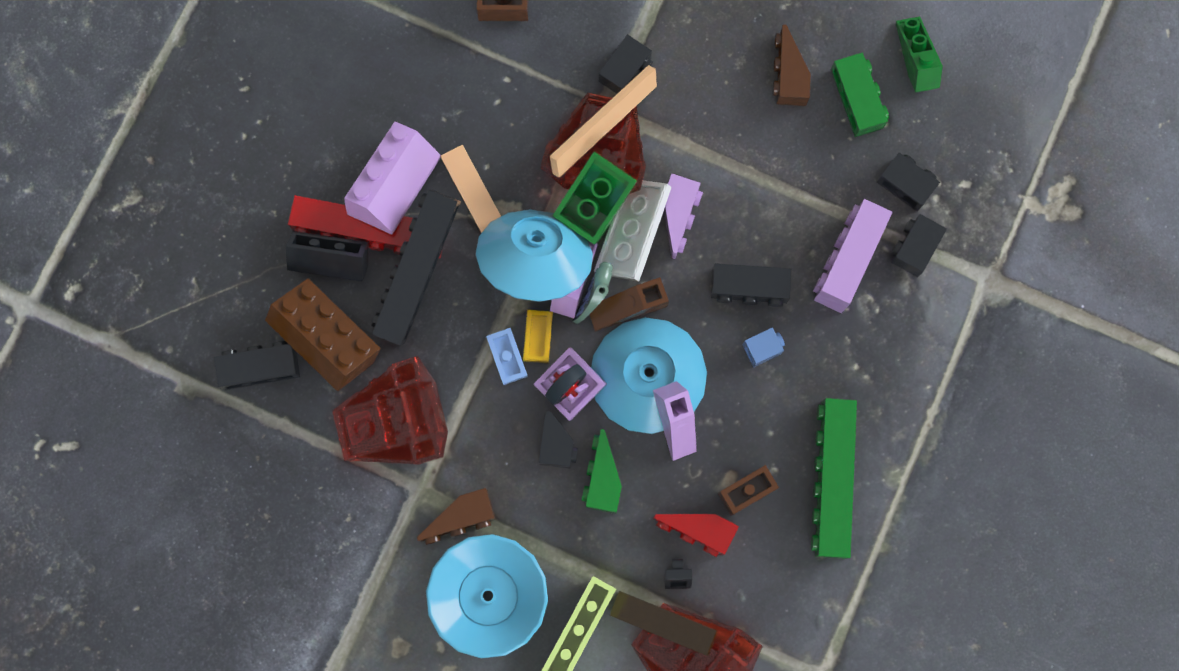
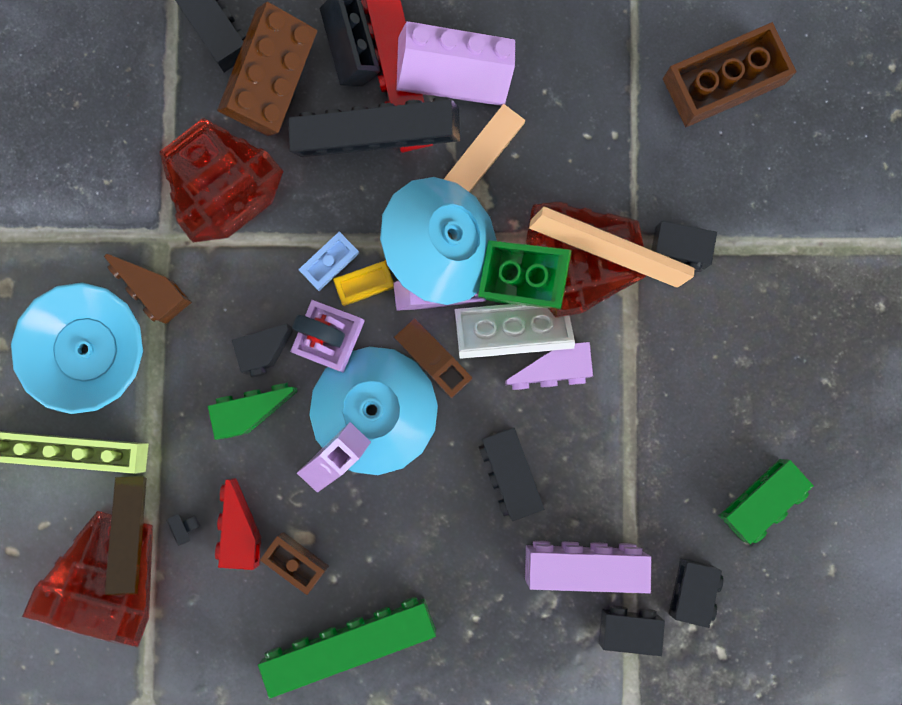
camera: 65 degrees right, 5 degrees up
sand green arm [572,262,613,324] -> none
medium blue brick [742,327,785,367] -> none
reddish brown slope [773,25,811,106] -> none
green slope [896,16,943,93] -> none

